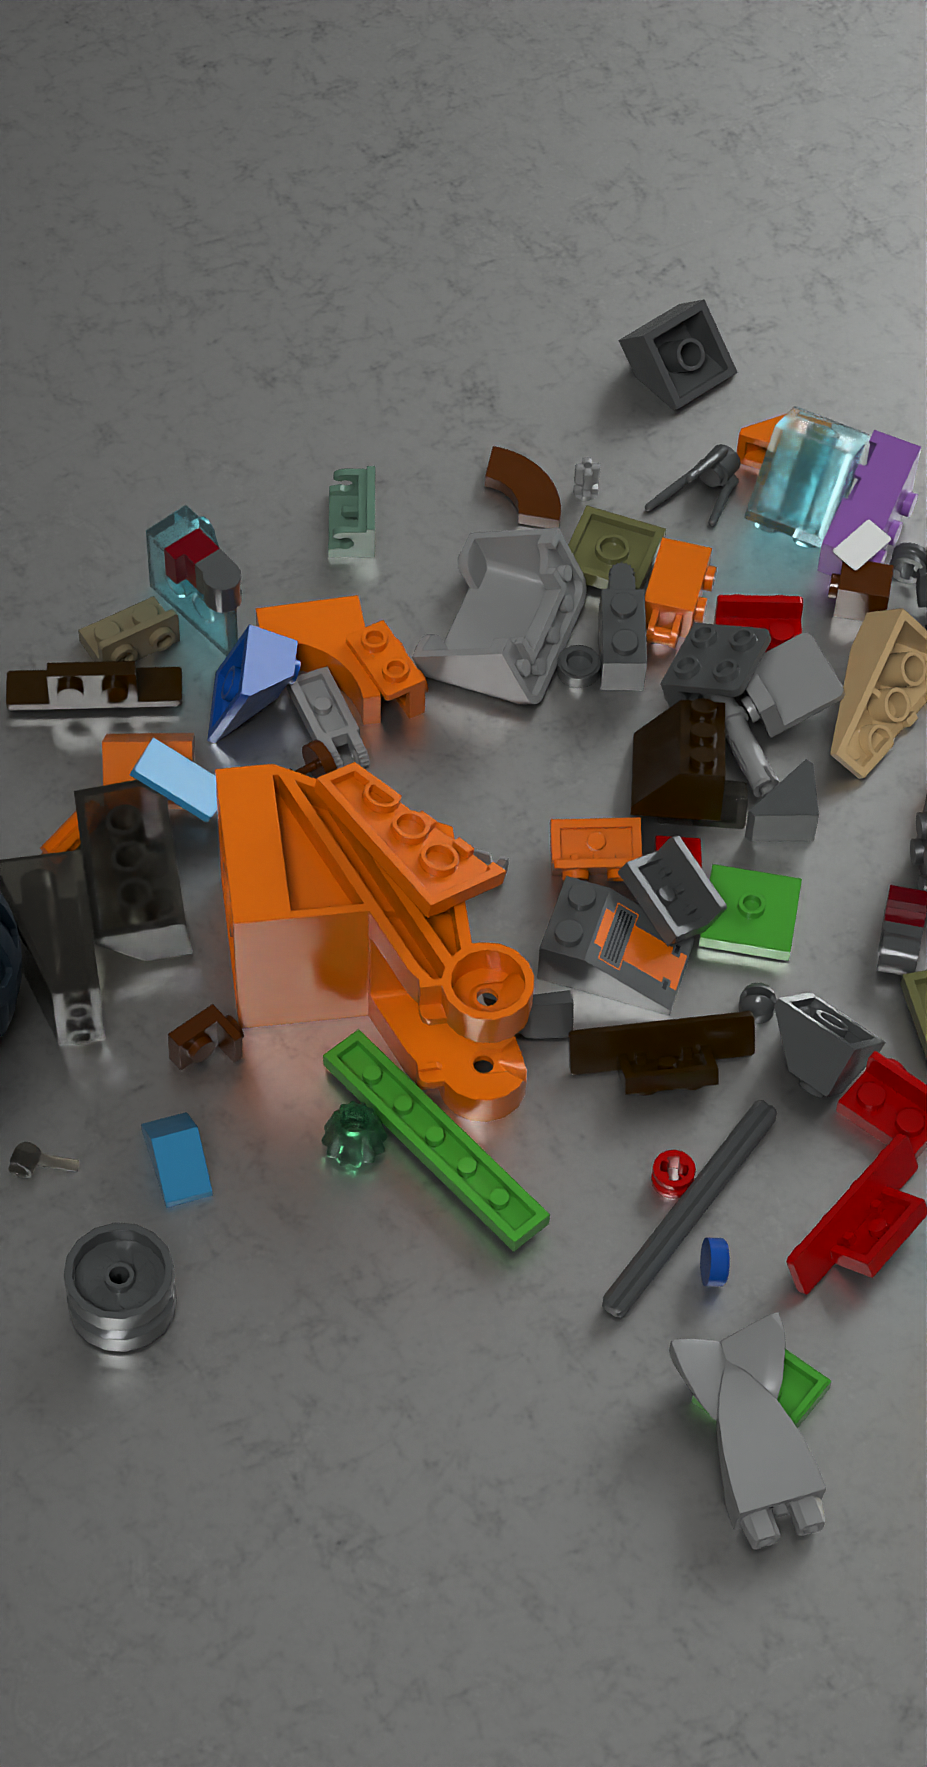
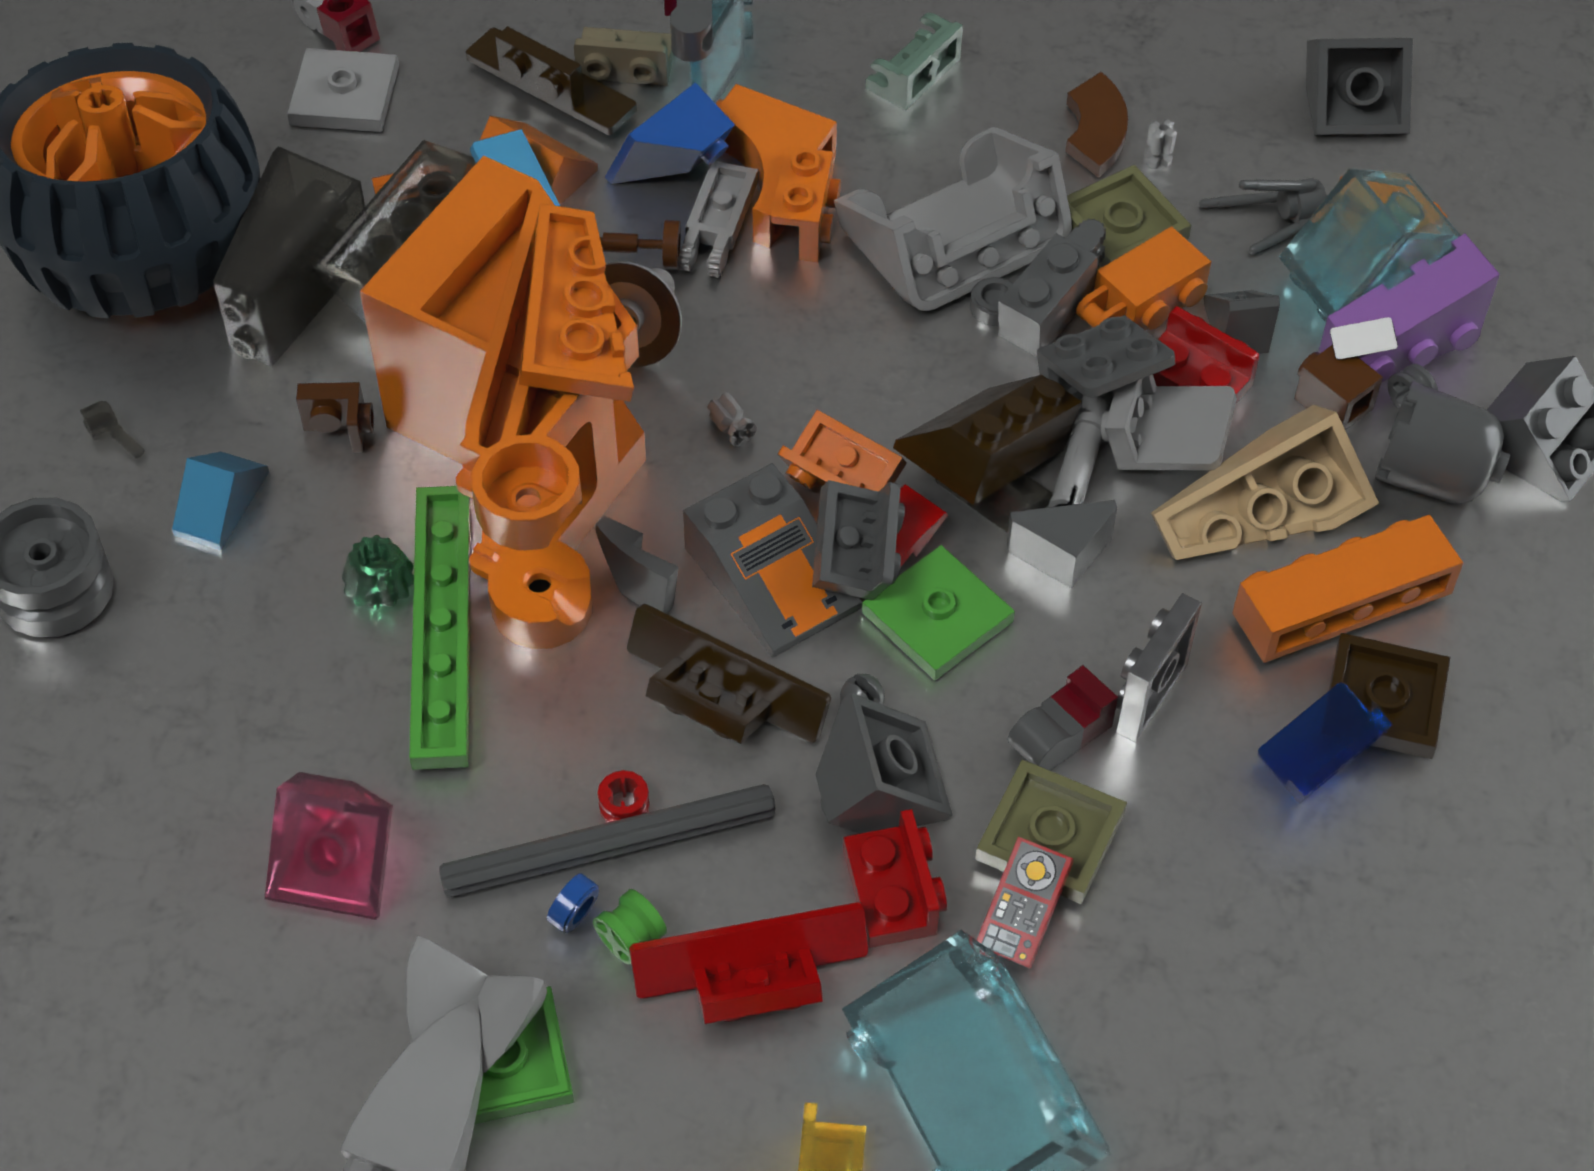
camera: 40 degrees right, 0 degrees up
none -> clear pink slope [264,772,393,920]
none -> bright green wheel [593,889,667,965]
none -> dark grey slope [1204,290,1280,354]

